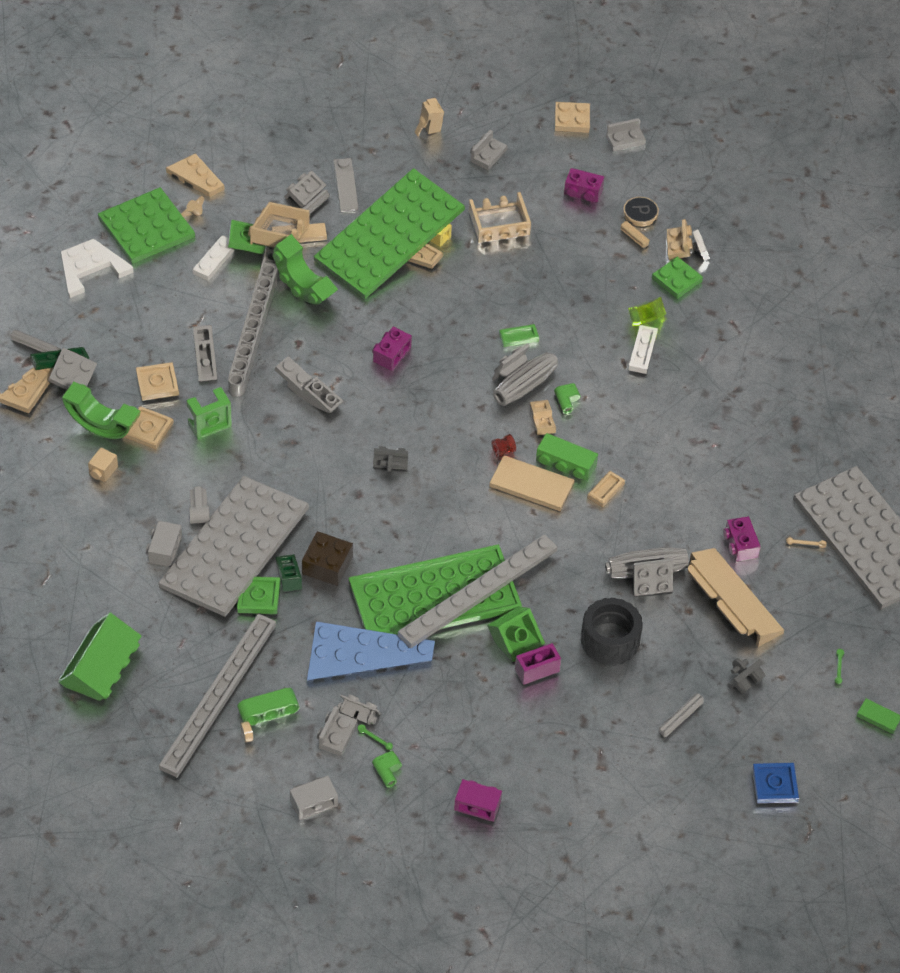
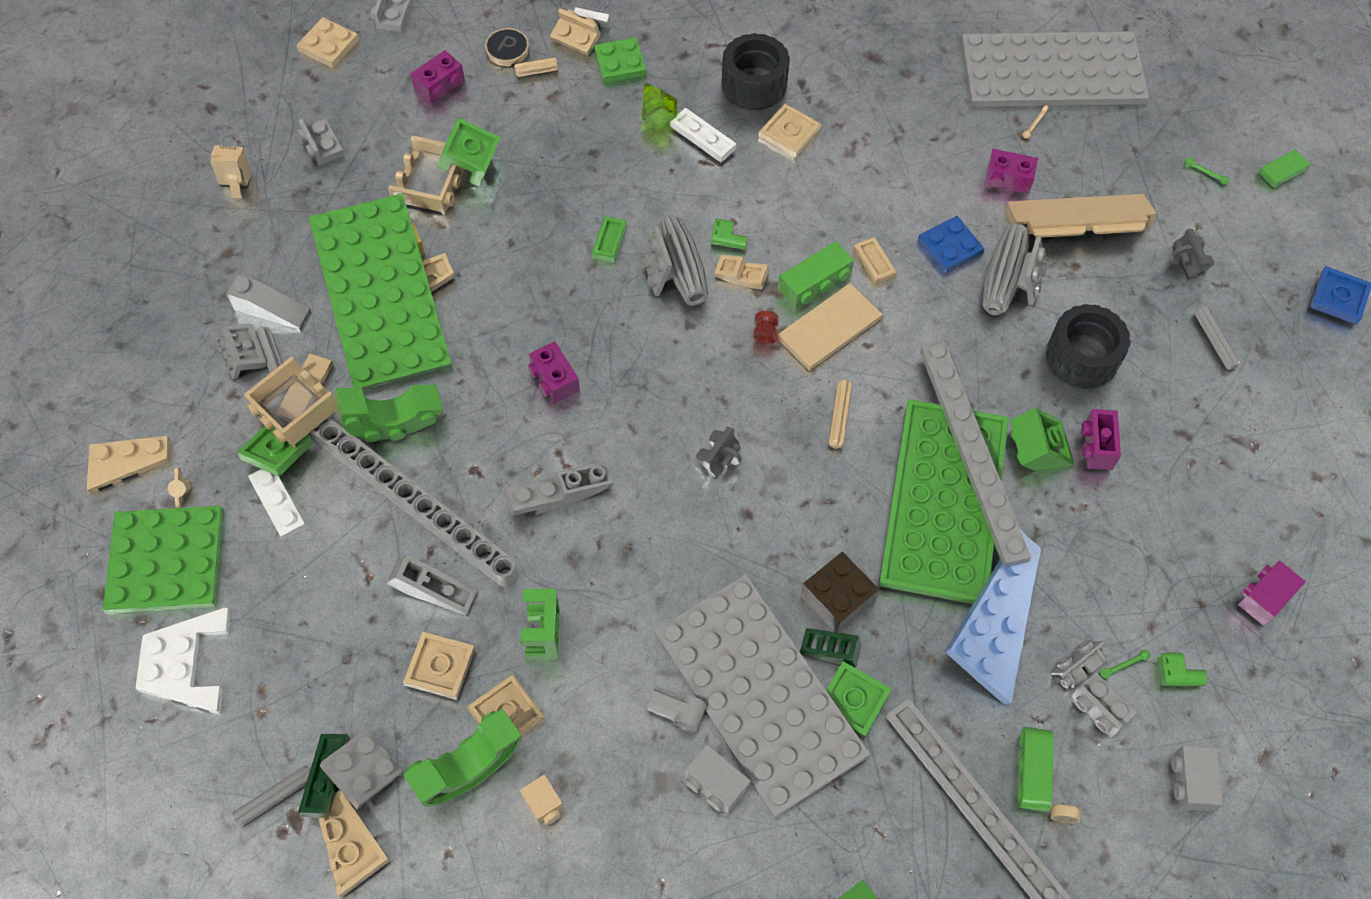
camera: 60 degrees left, 10 degrees up
none -> bright green panel [437,117,501,187]
none -> black tyre [721,33,790,109]
none -> tan tile [759,104,822,158]
none -> tan axle [829,380,852,449]
none -> blue plate [918,216,985,274]

